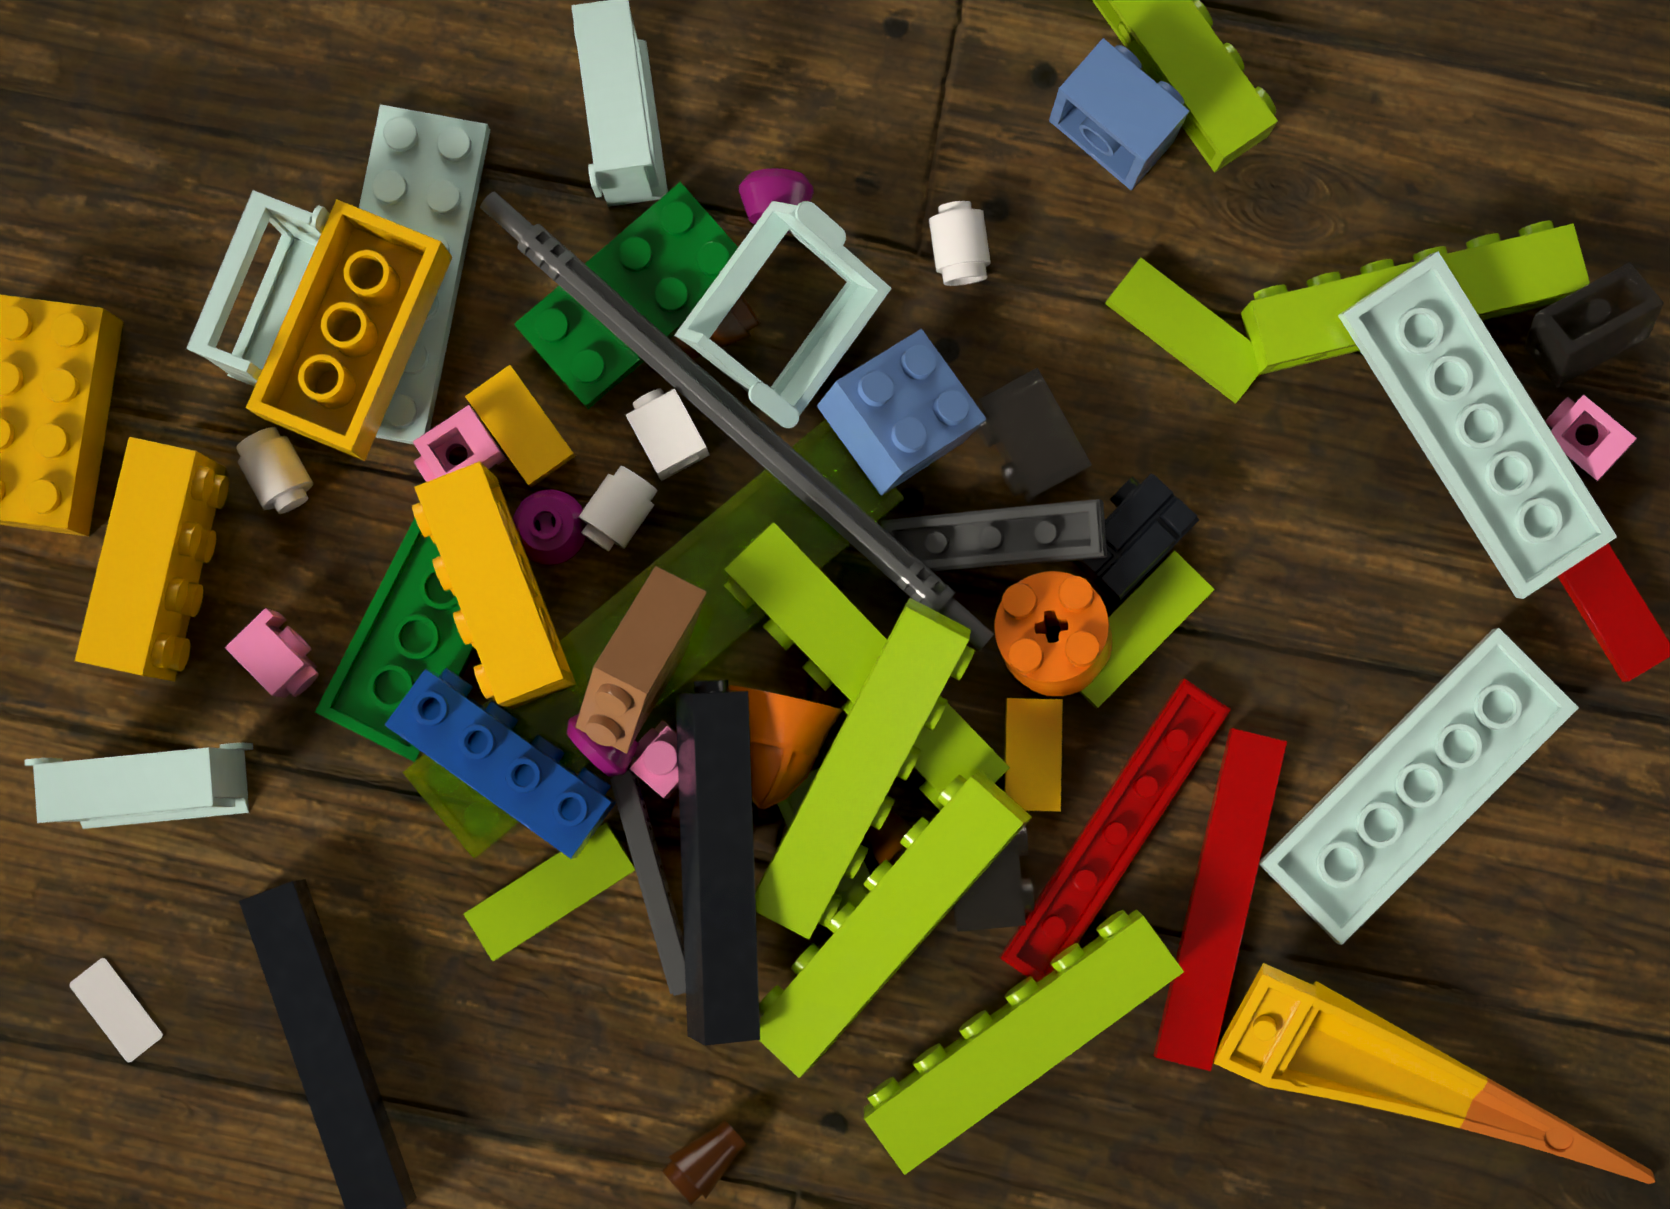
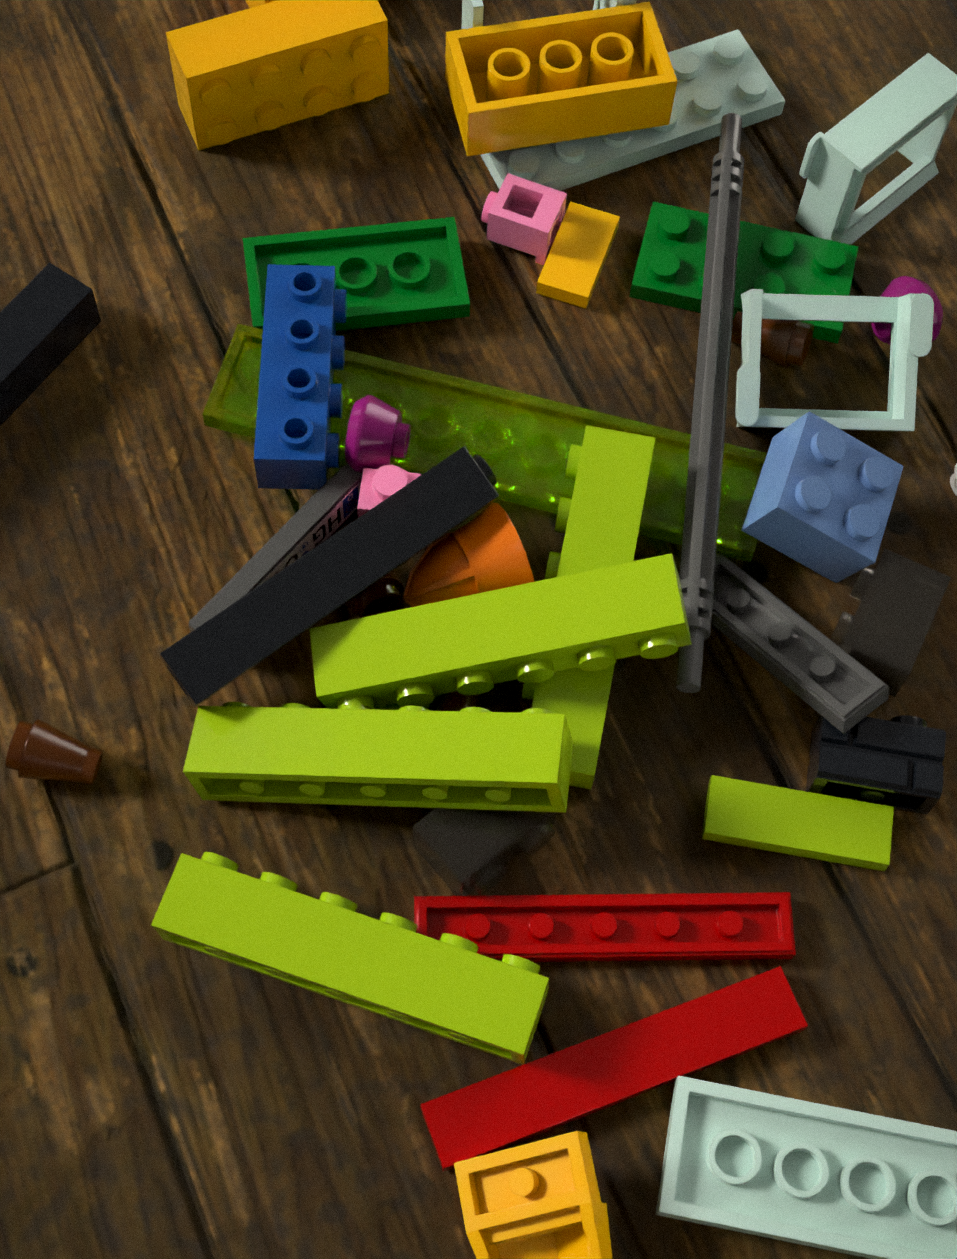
camera: 50 degrees right, 20 degrees down
light aqua piece [24,743,253,829] -> none
bright pink brick [225,608,319,698] -> none
white brick [236,427,313,514] -> none
yellow brick [412,461,576,709] -> none
lime tile [463,822,636,961] -> none
magenta cone [513,490,587,565] -> none
medium nougat brick [575,566,707,754] -> none
white brick [579,466,657,552] -> none
white brick [626,388,709,481] -> none
orange brick [994,571,1112,696] -> none
yellow tile [1004,698,1063,812] -> none

